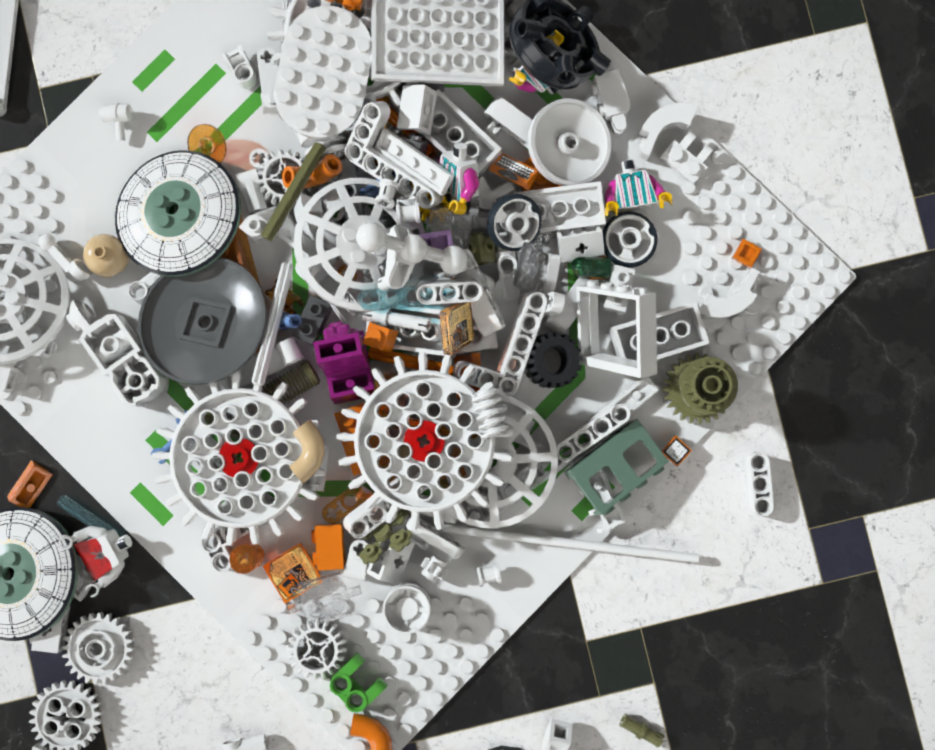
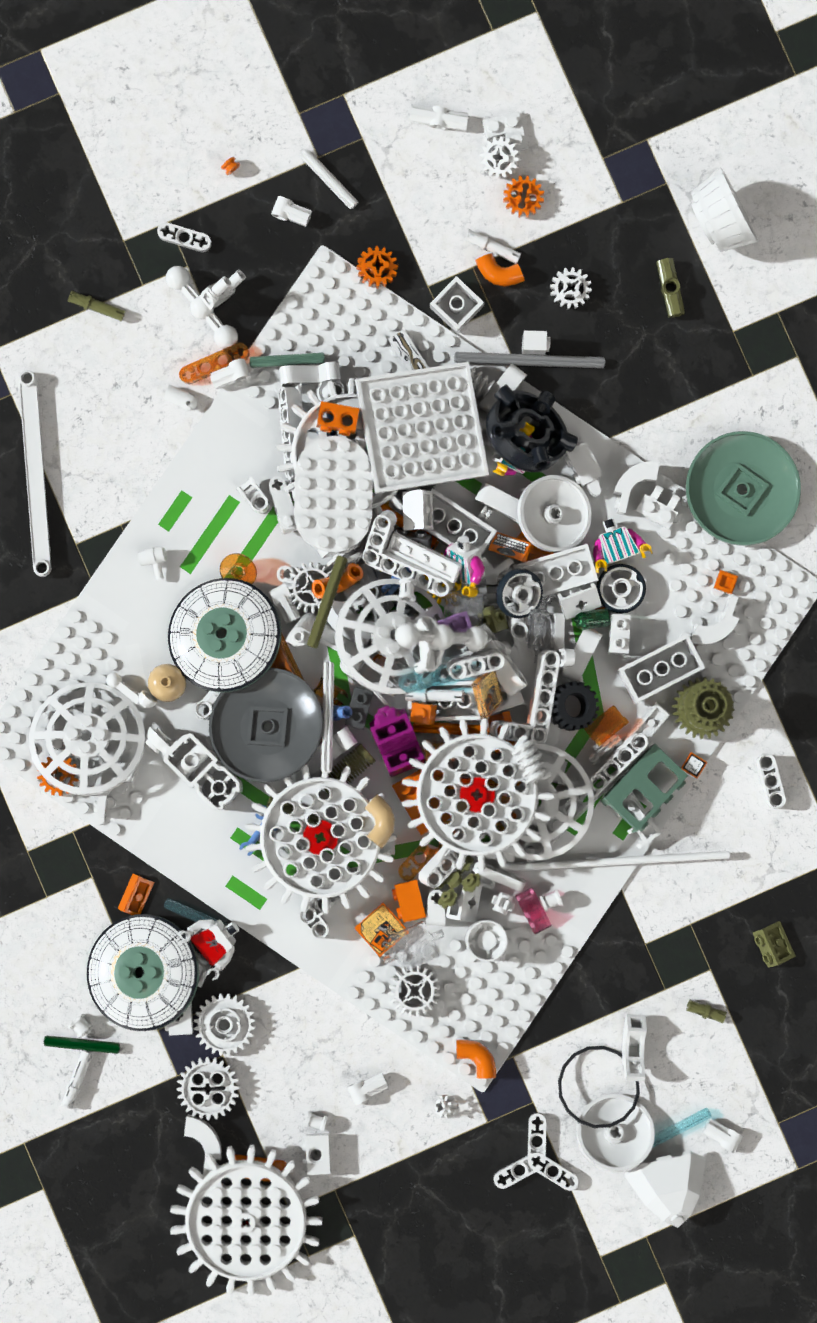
camera: 15 degrees left, 0 degrees up
clear orange piece [229,542,265,574] -> none
bright green piece [329,652,388,713] -> none
white piece [396,196,420,225] -> none
white window [577,280,657,378] -> none
none -> clear pink slope [515,887,552,935]
none -> clear orange panel [584,705,629,747]
none -> white axle [588,735,622,764]
none -> sand green dish [686,431,801,546]
none -> olive bracket [753,921,796,968]

